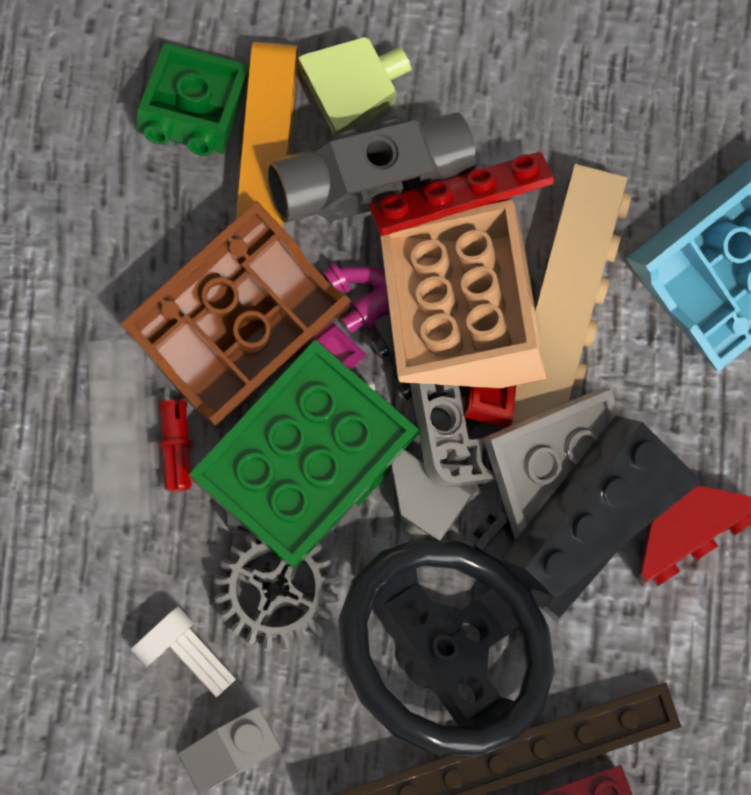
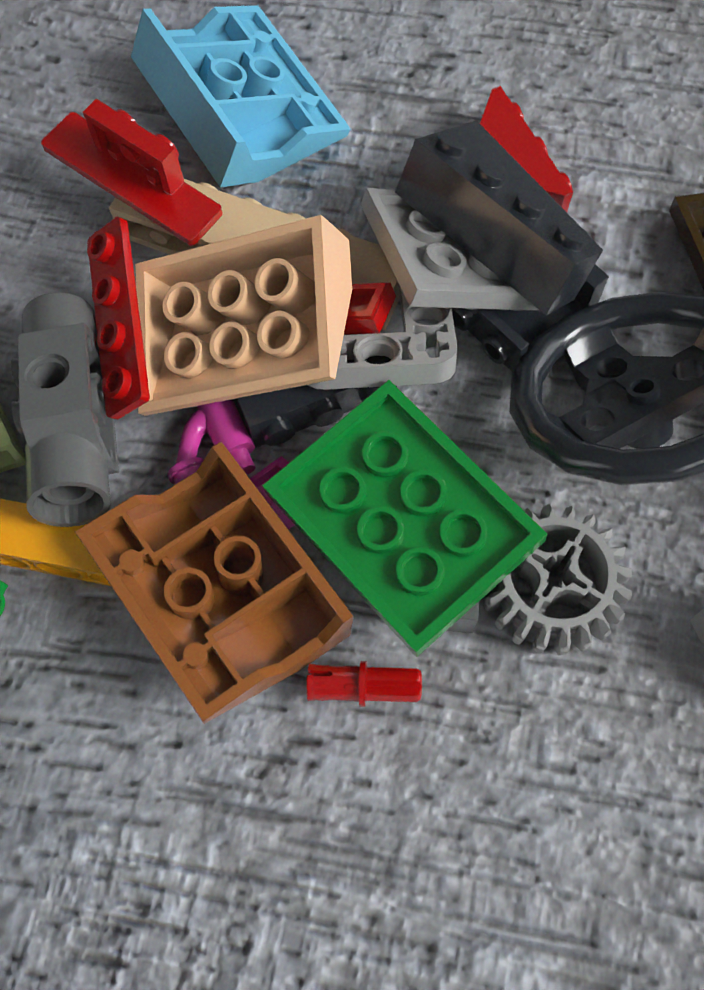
camera: 80 degrees left, 10 degrees down
clear brick [88,339,162,530] -> none
white piece [131,606,236,698] -> none
light grey slope [390,450,471,541] -> none
none -> red bracket [41,99,223,246]

